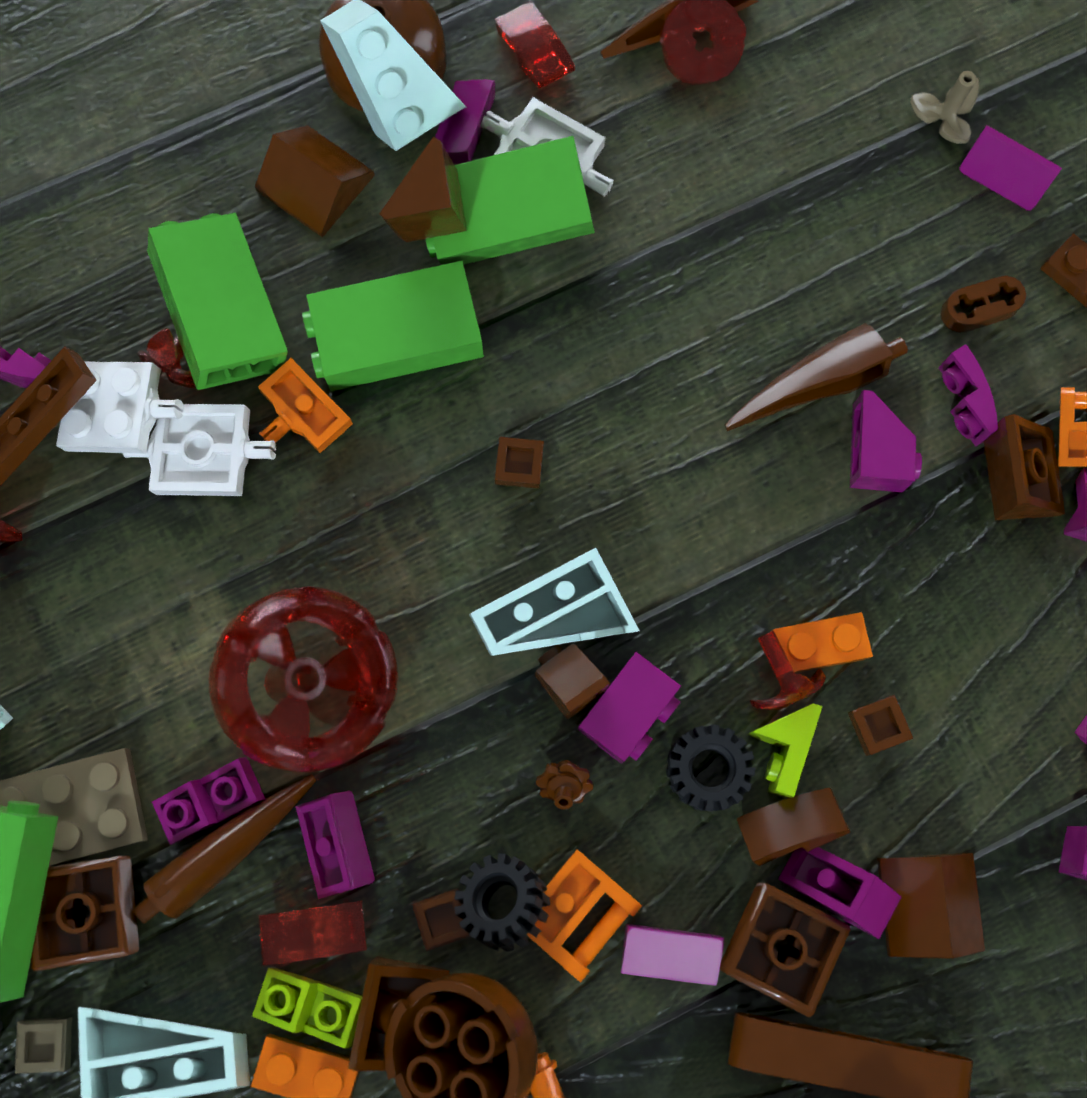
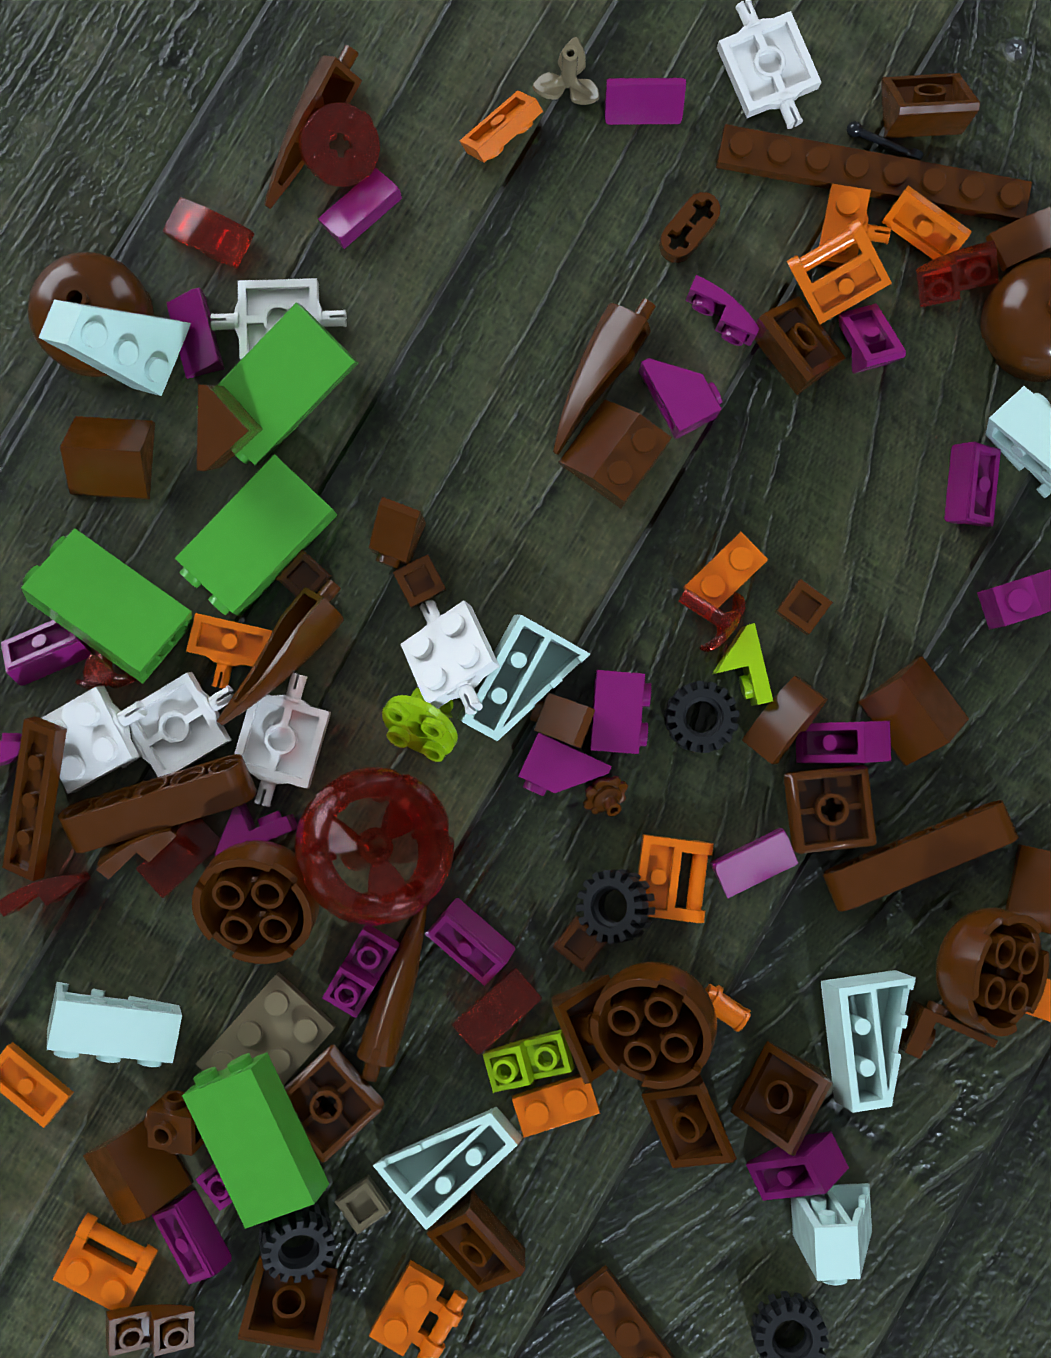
camera: 30 degrees left, 10 degrees up
none -> magenta slope [1,620,91,686]
none -> reddish brown beam [58,754,257,853]
none -> reddish brown slope [96,825,178,880]
none -> clear red slope [136,818,220,899]
none -> reddish brown cylinder [192,840,320,964]
none -> magenta slope [215,803,299,856]
none -> reddish brown piece [217,579,344,726]
none -> white plate [234,673,331,807]
none -> reddish brown tile [276,549,332,597]
none -> magenta slope [318,168,402,249]
none -> reddish brown slope [369,497,426,569]
none -> lime plate [382,688,458,762]
none -> white plate [401,600,500,715]
none -> orange plate [459,91,543,163]
none -> magenta slope [518,732,612,796]
none -> reddish brown slope [558,400,672,509]

